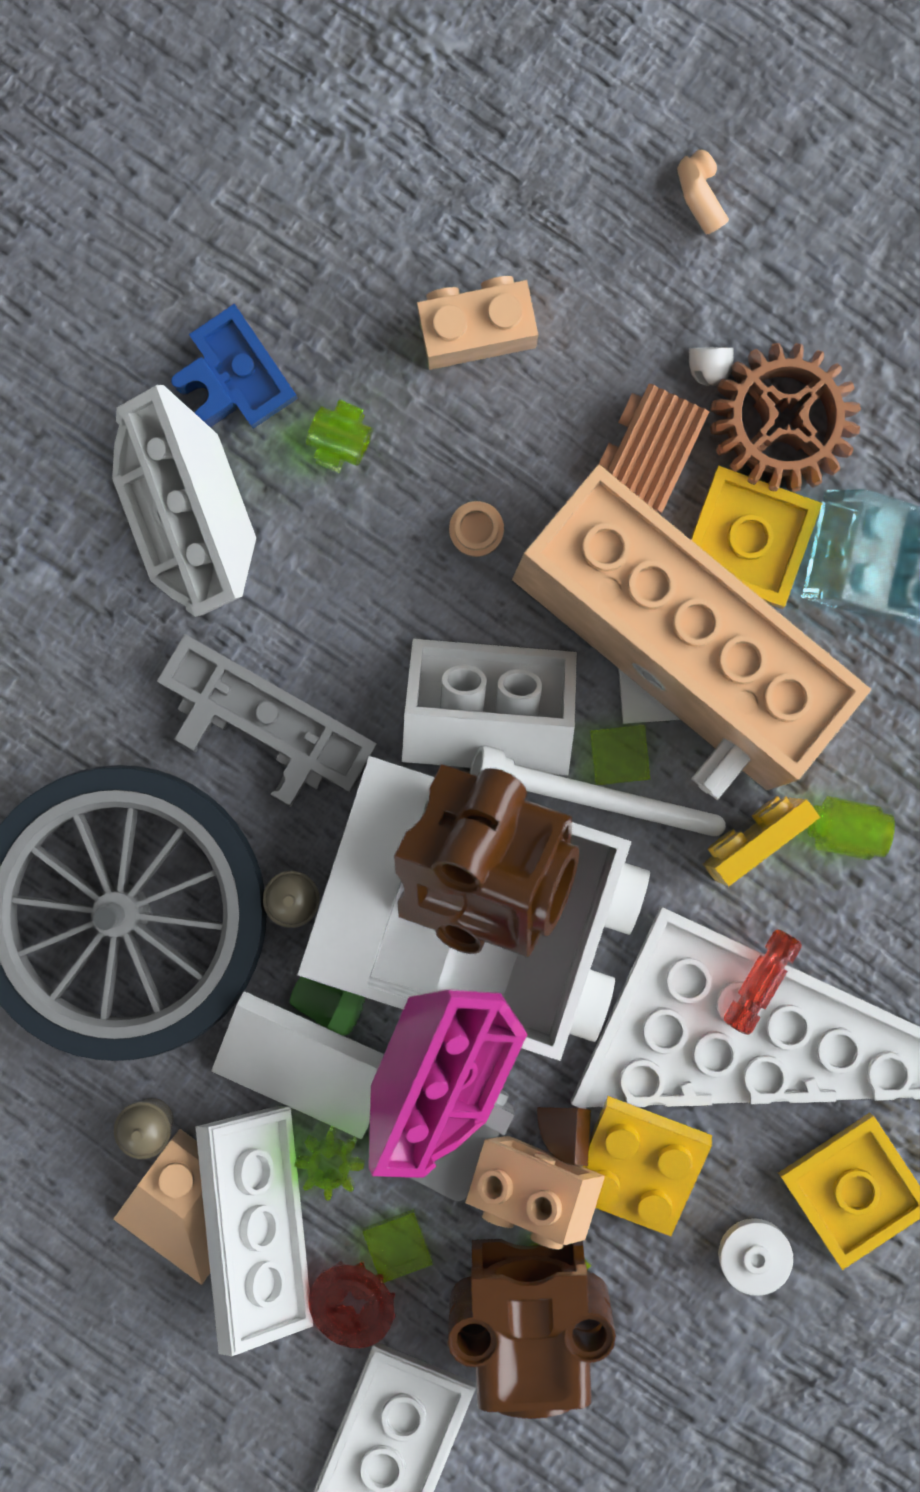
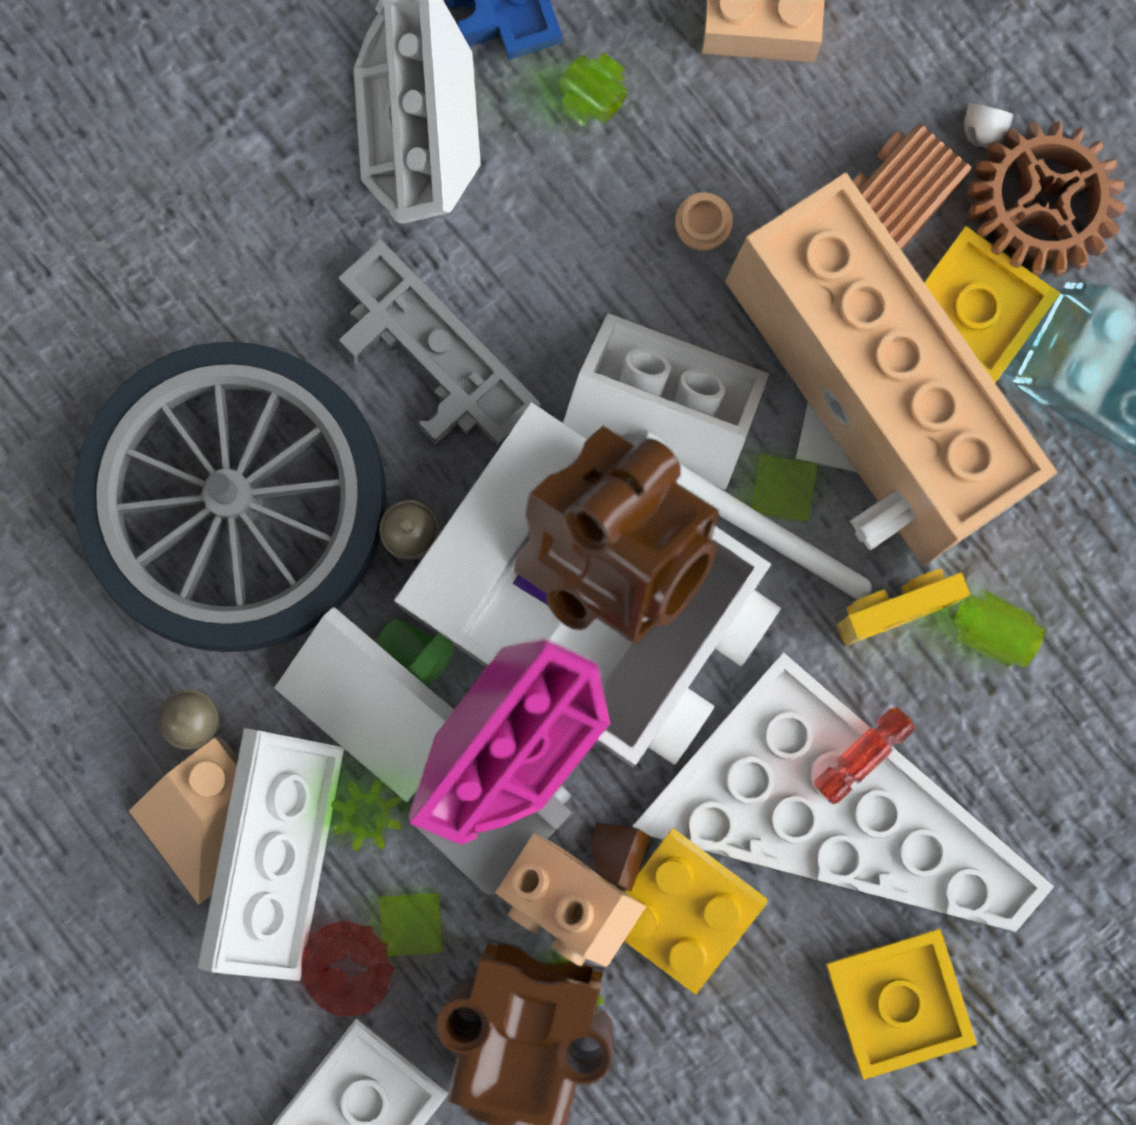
camera: 15 degrees right, 5 degrees down
white wheel [718,1218,793,1296] -> none

